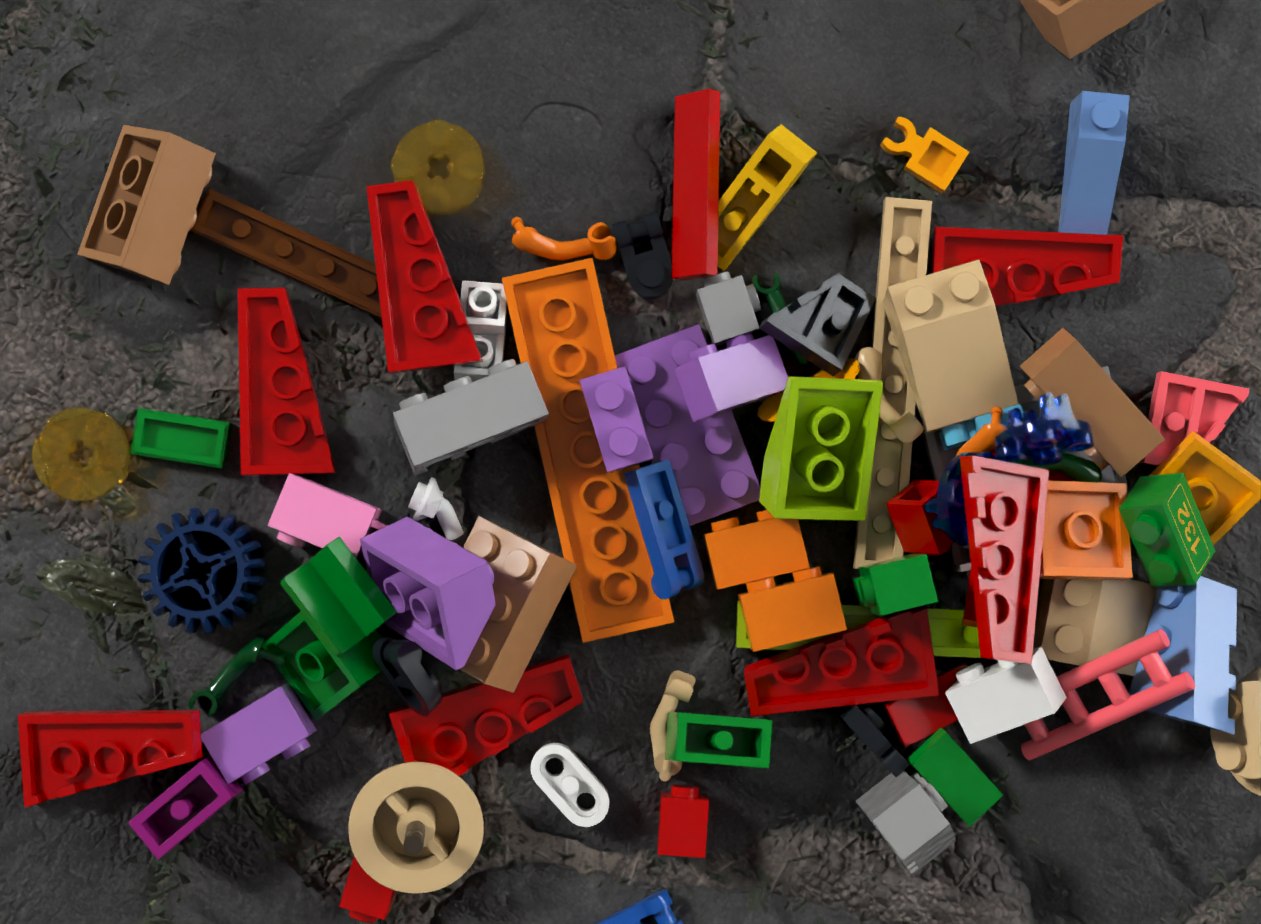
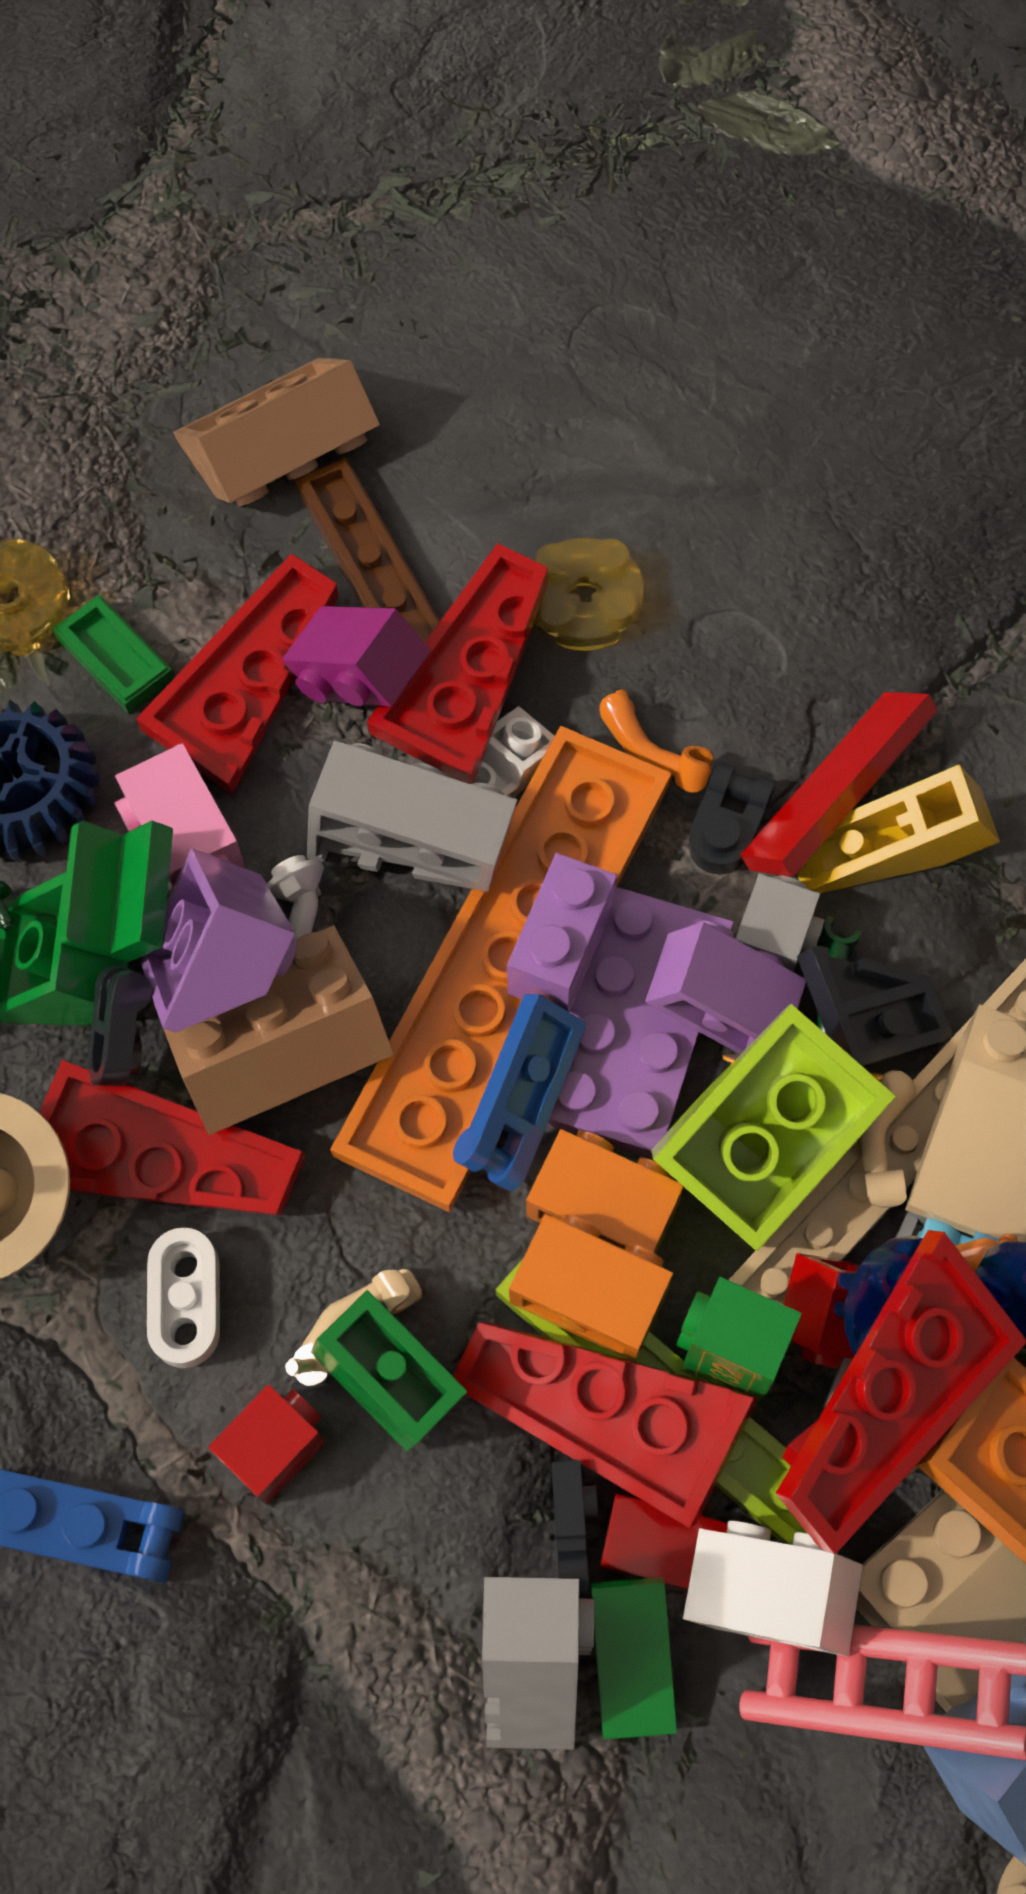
camera: 40 degrees right, 20 degrees down
none -> magenta brick [282,606,431,707]

